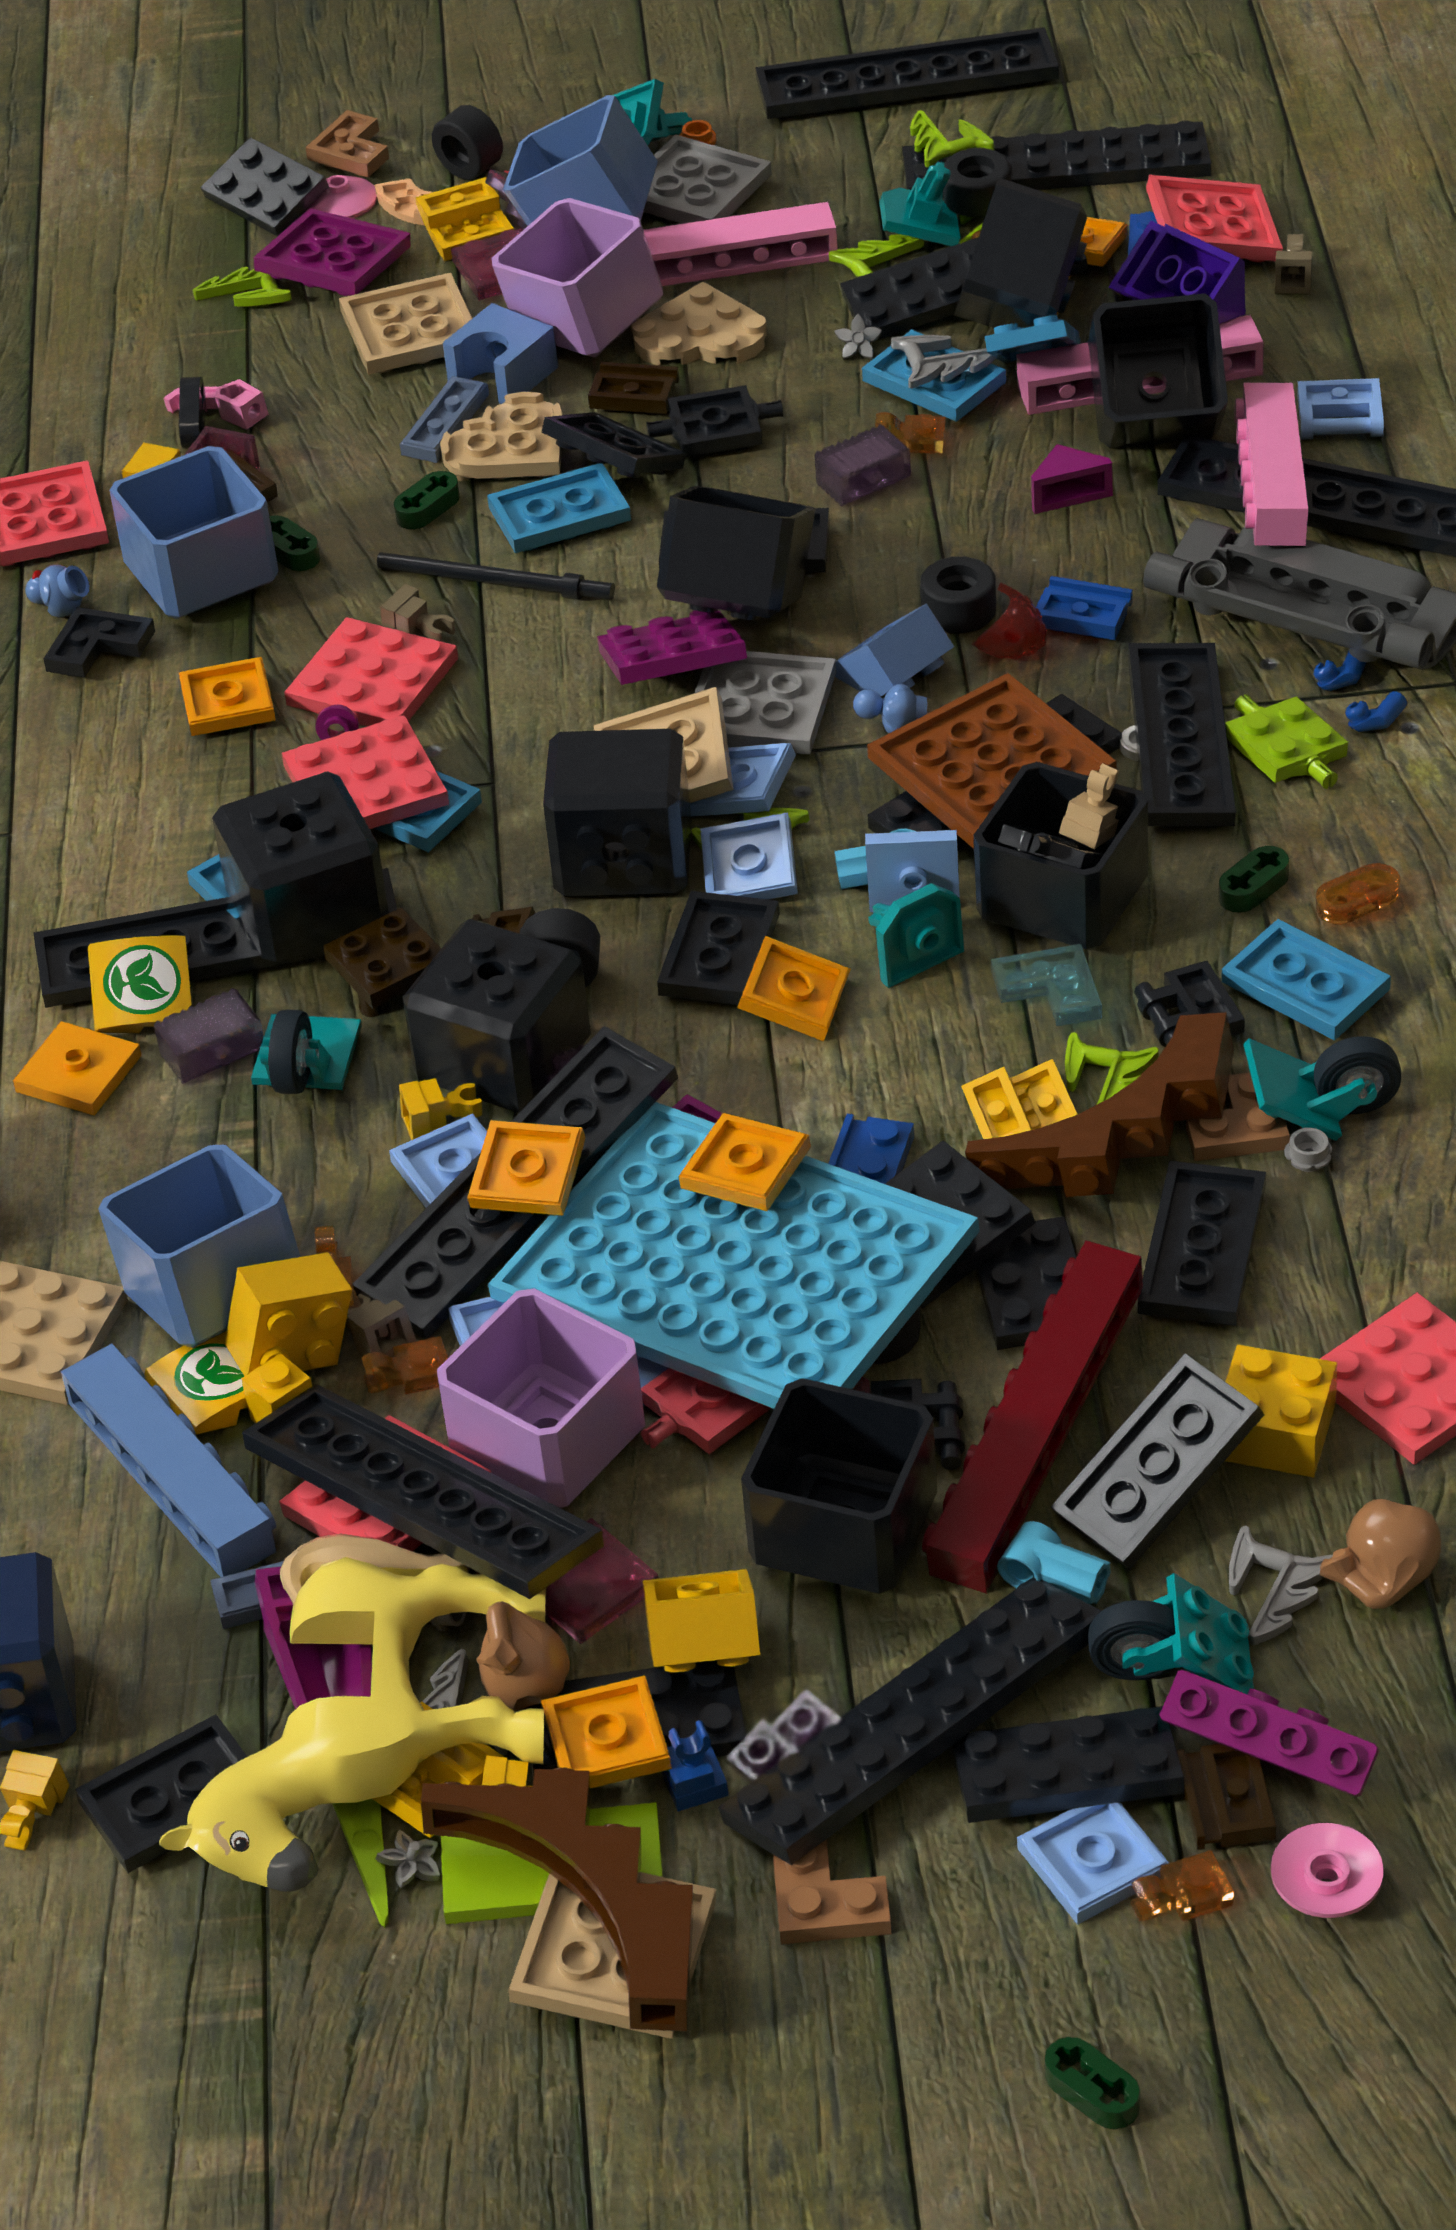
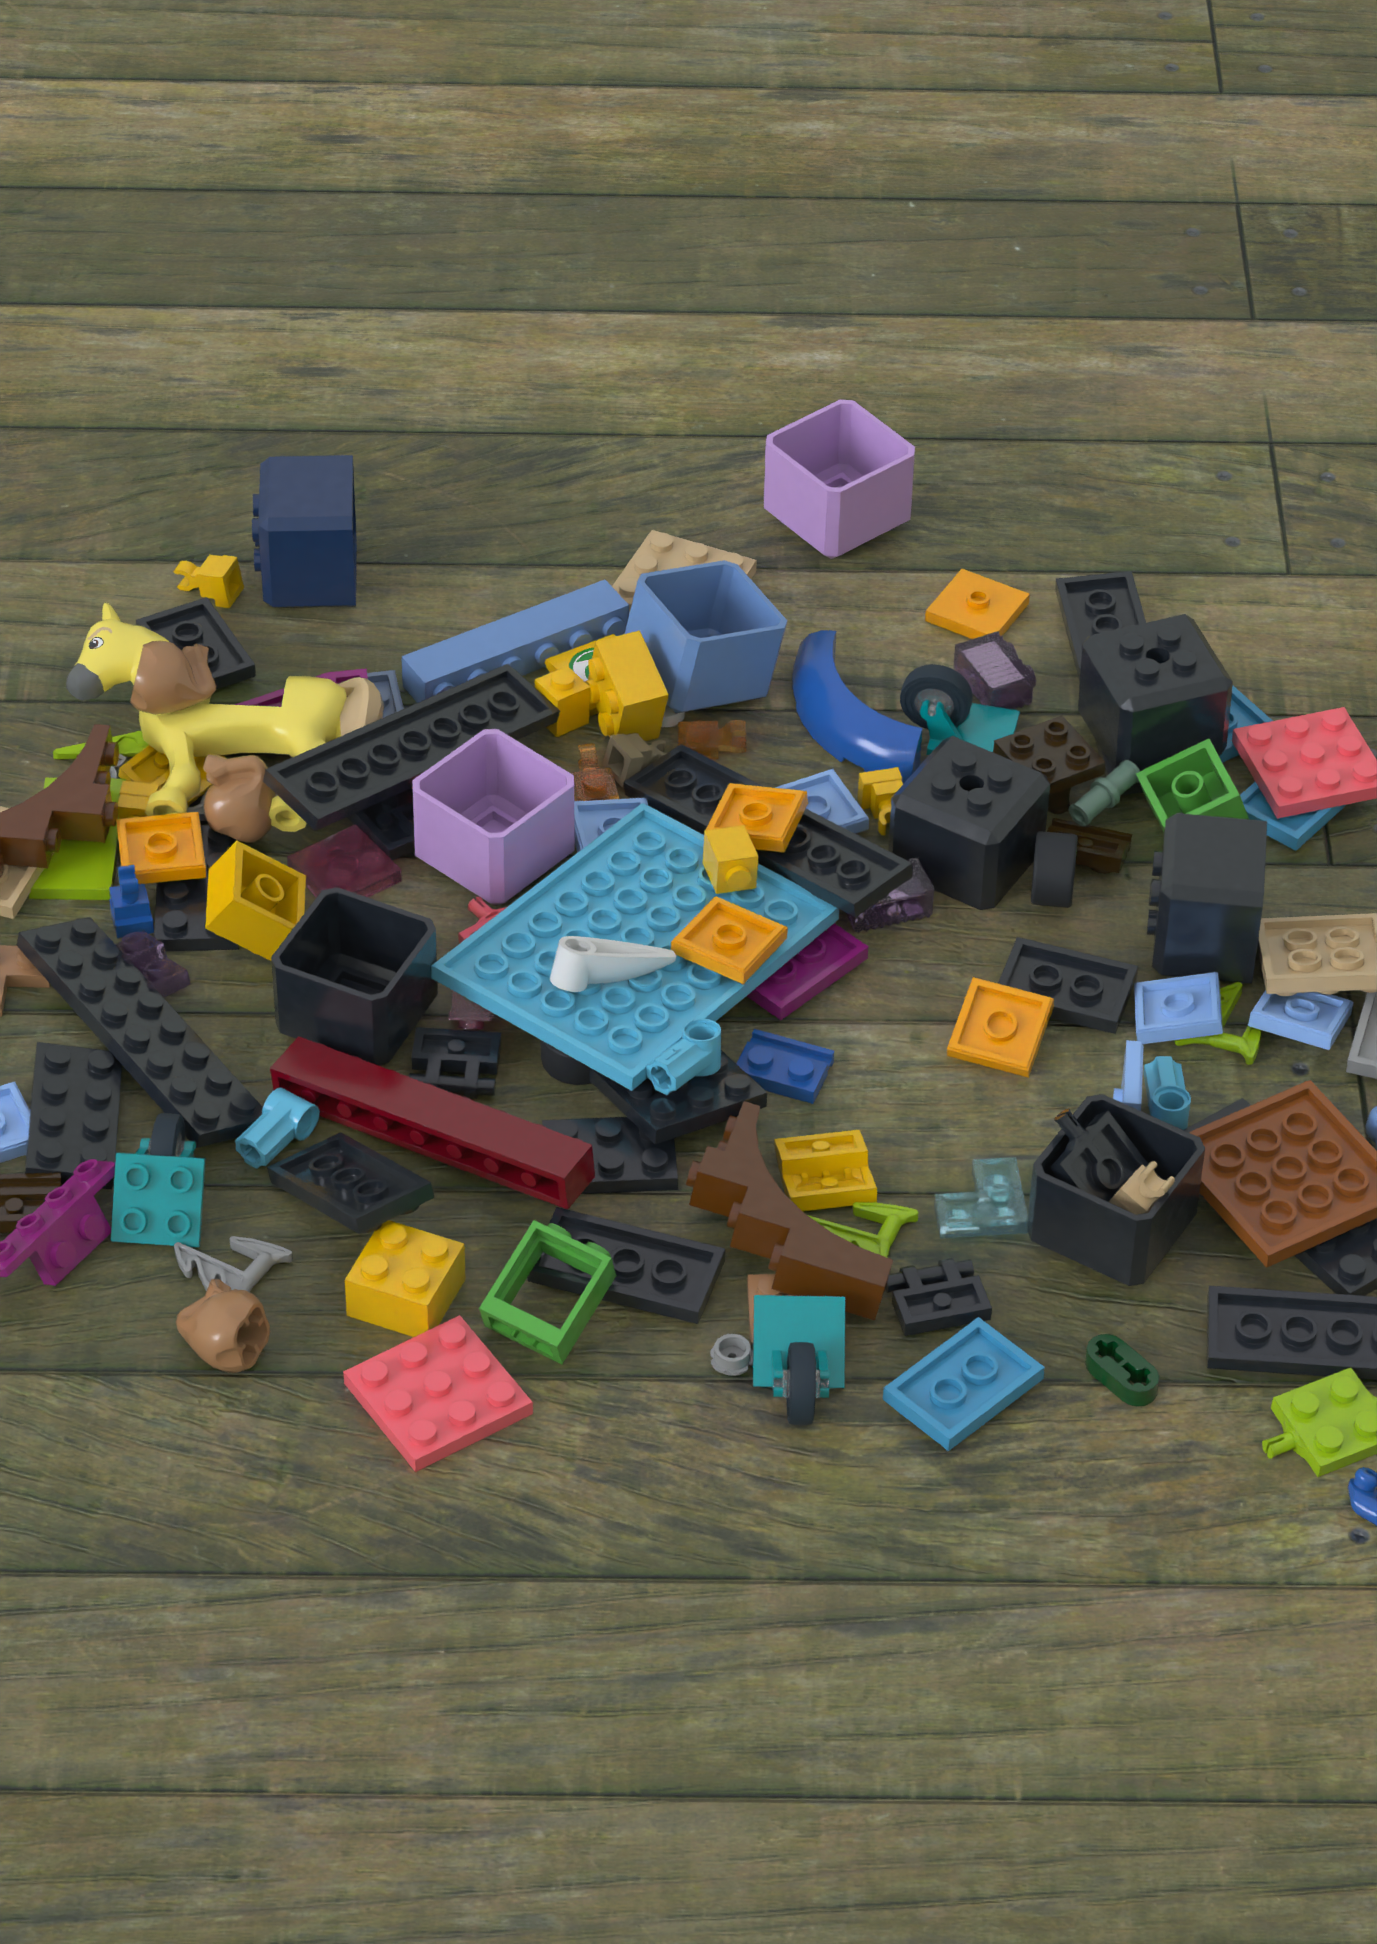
camera: 90 degrees right, 0 degrees up
slope [88,936,193,1033] -> none
teal piece [868,883,964,988] -> none
clear orange plate [1316,863,1400,925] -> none
none -> medium nougat piece [130,641,216,714]
none -> bright green window [479,1220,616,1364]
none -> white piece [550,936,677,992]
none -> medium azure piece [646,1018,721,1095]
none -> yellow brick [702,825,758,894]
none -> blue brick [792,630,922,784]
none -> sand green pin [1069,760,1140,826]
none -> bright green brick [1136,739,1249,832]

